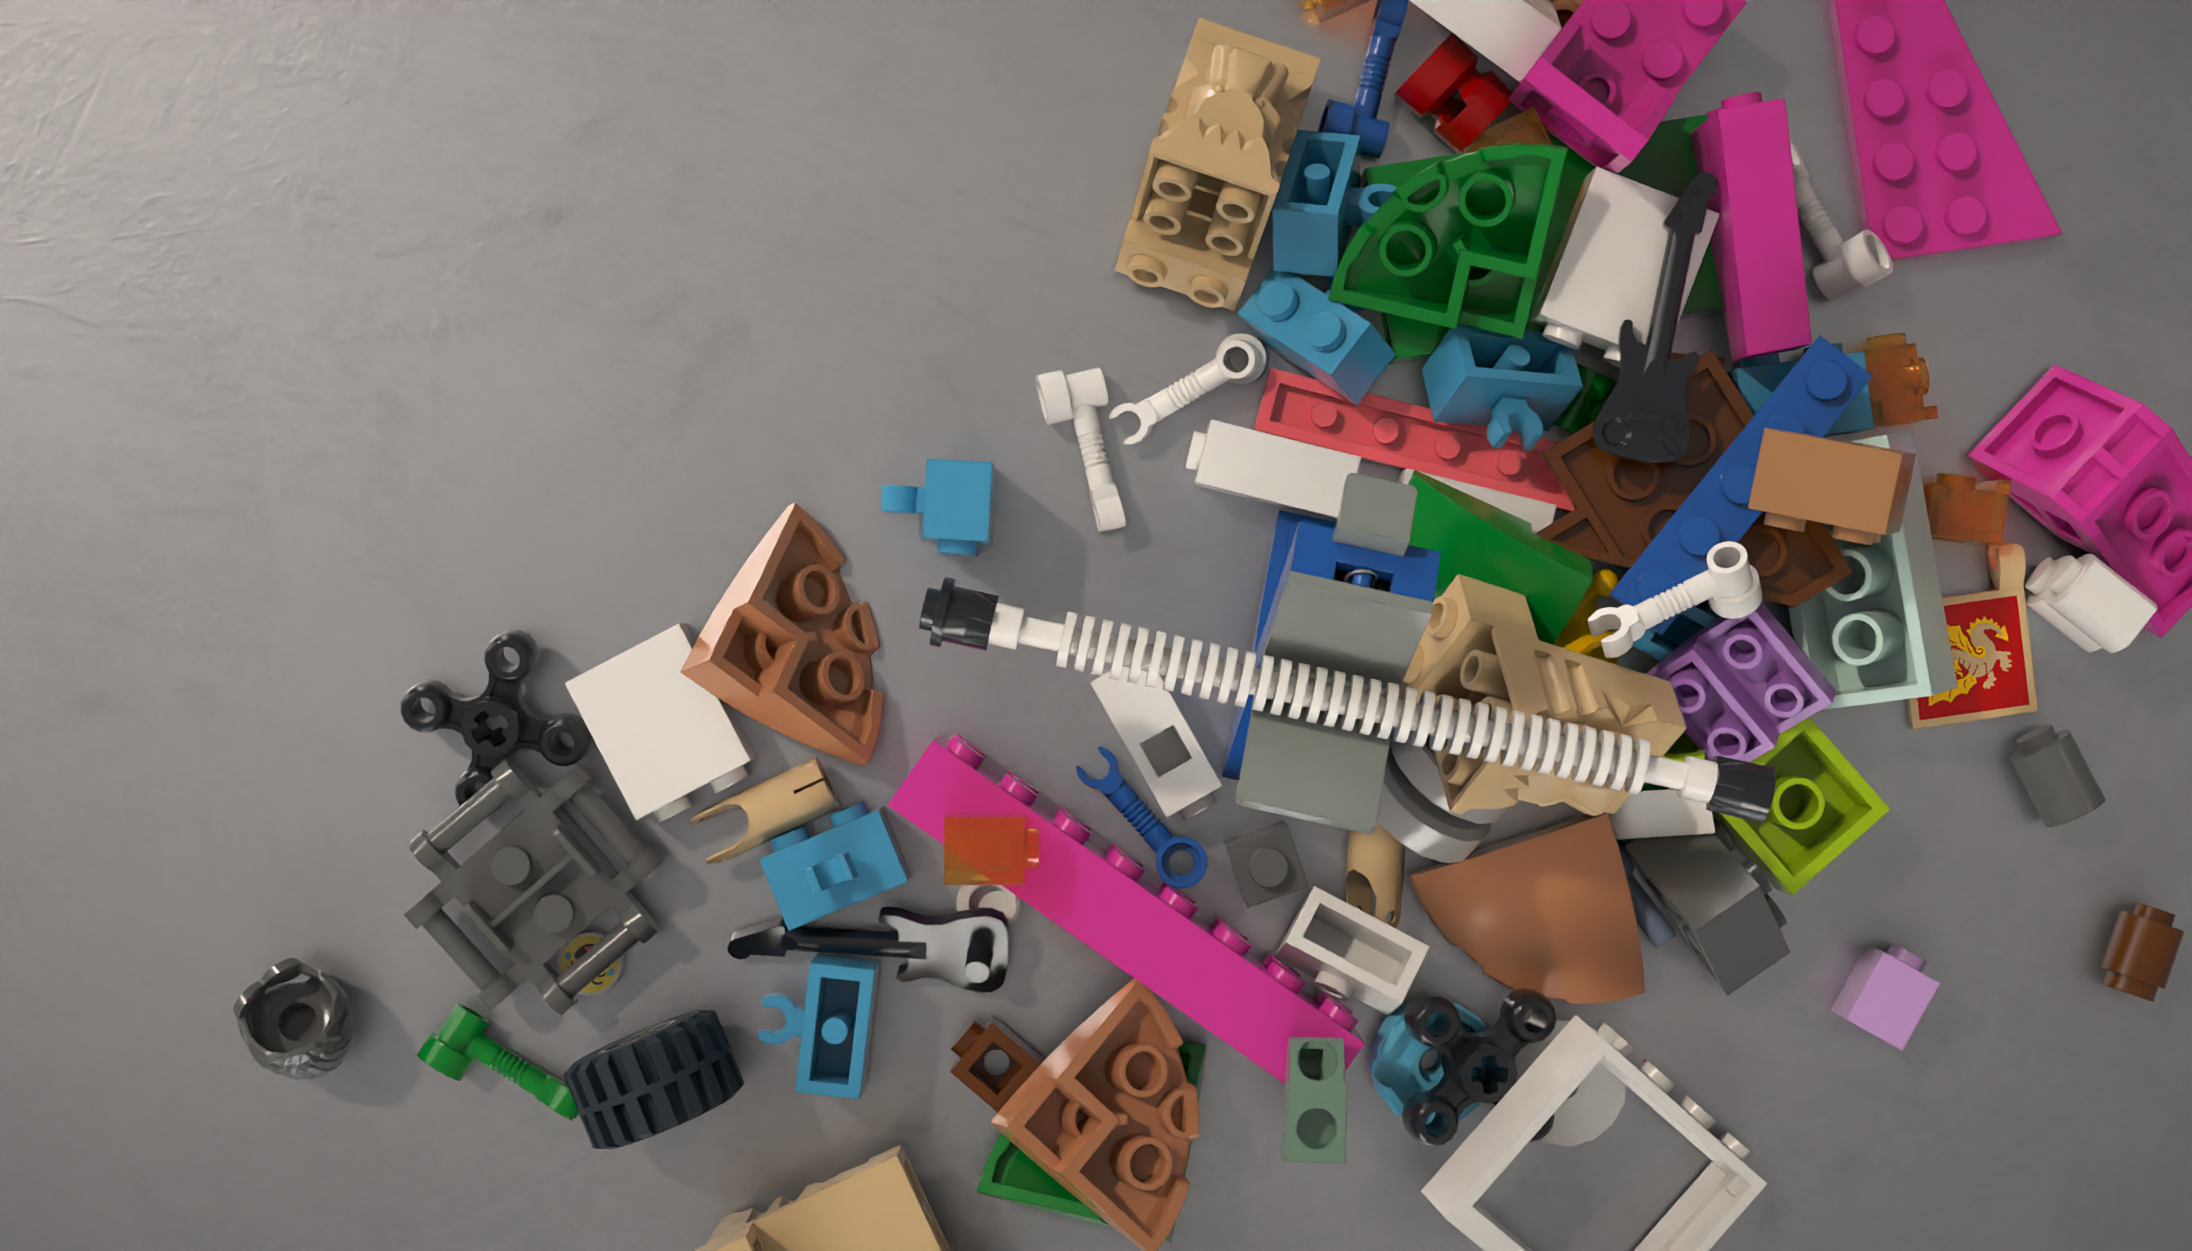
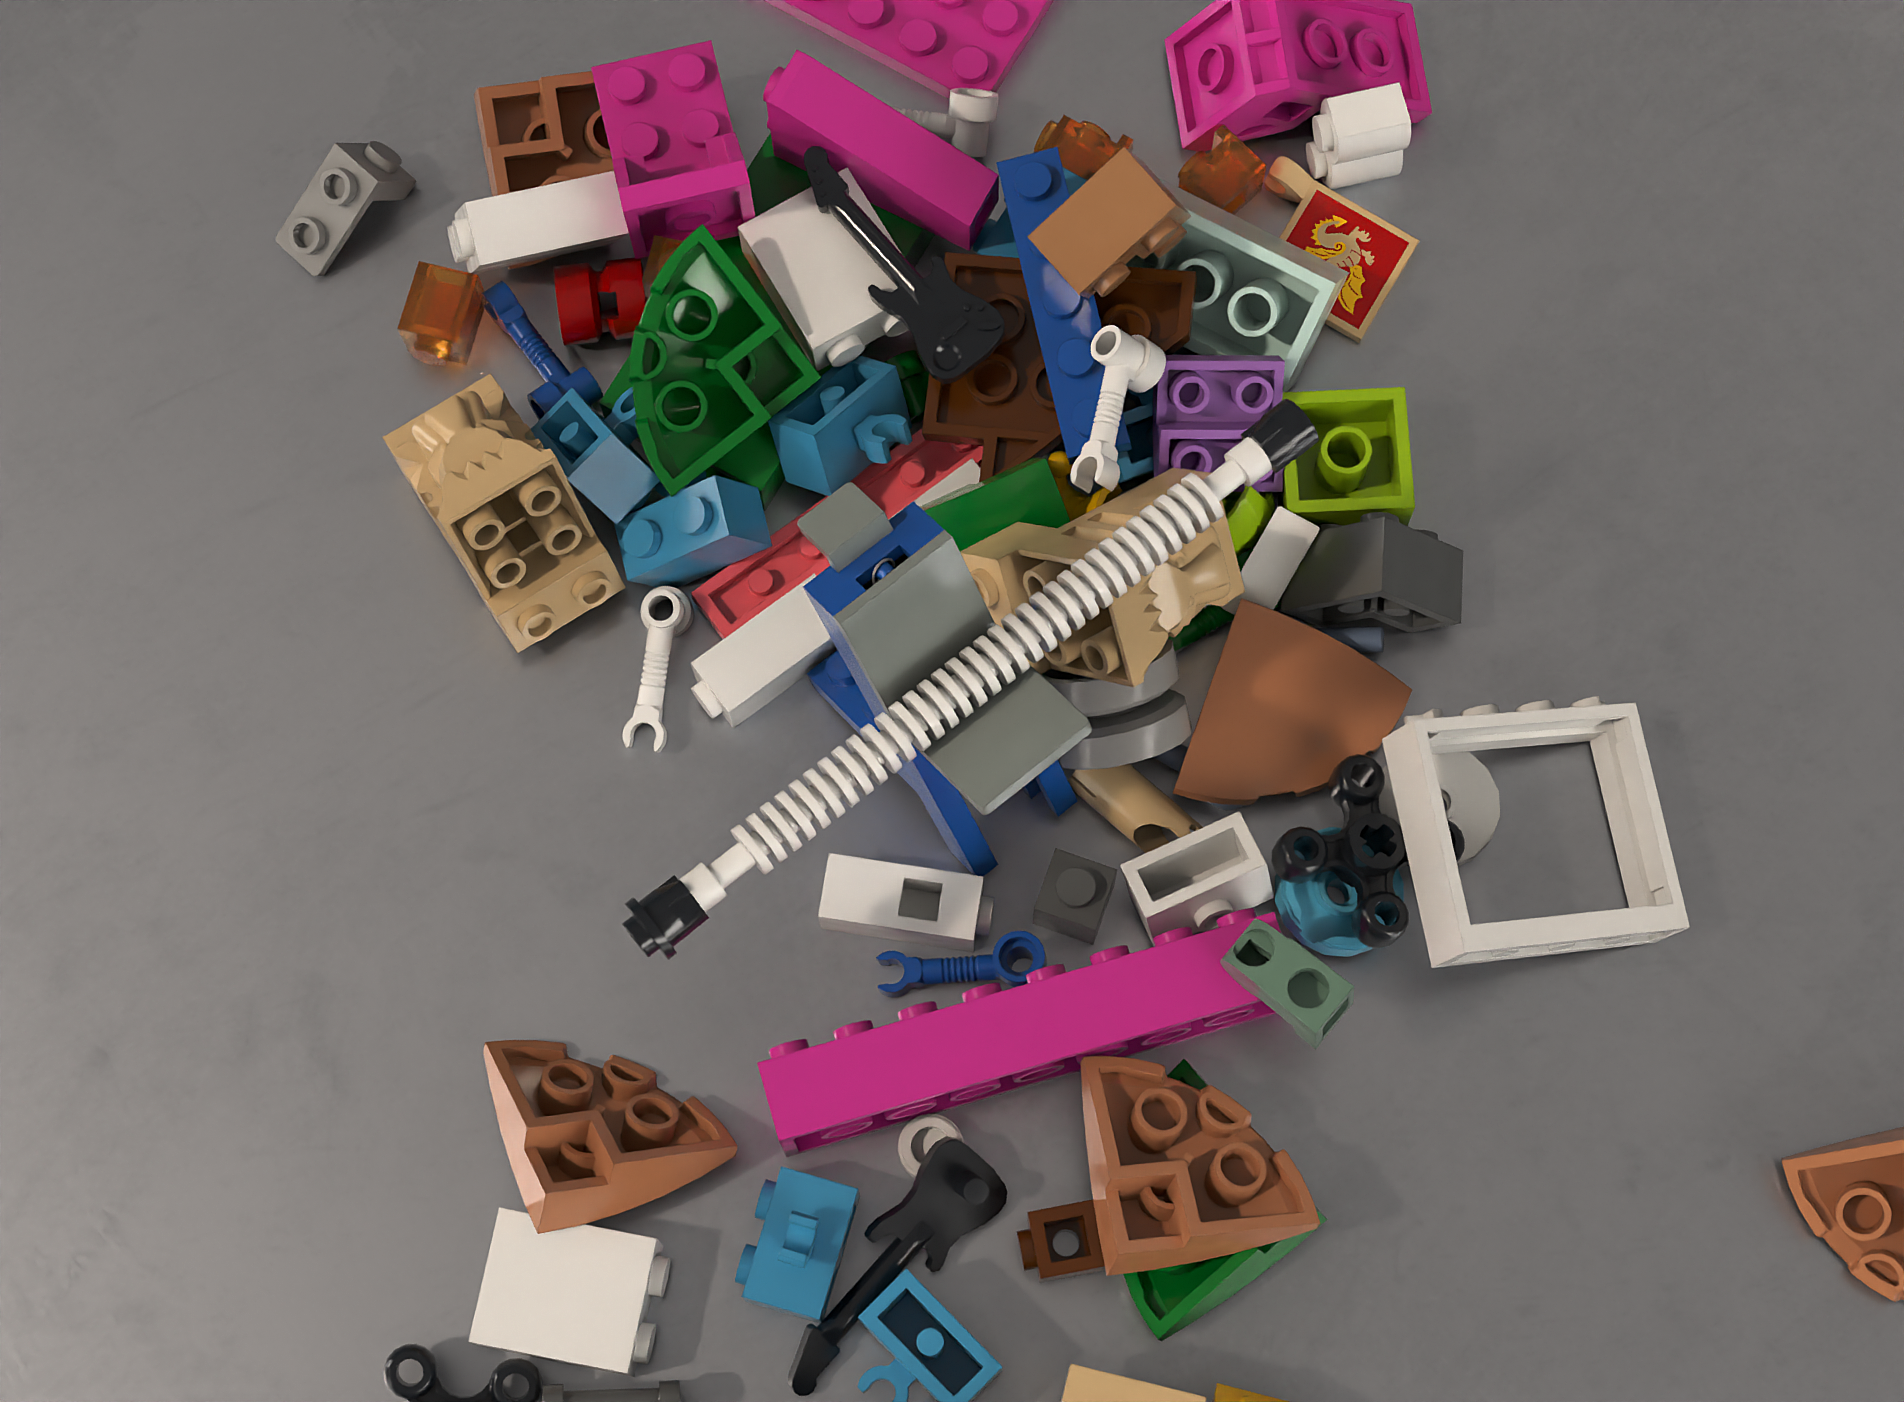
camera: 50 degrees left, 15 degrees down
tan piece [689,757,840,864] -> none
dark azure brick [881,459,997,556] -> none
clear orange brick [944,813,1039,885] -> none
white brick [1036,367,1126,533] -> none
lavender brick [1830,943,1940,1051] -> none
dark grey brick [2010,724,2106,827] -> none
reddish brown brick [2101,902,2185,1002] -> none

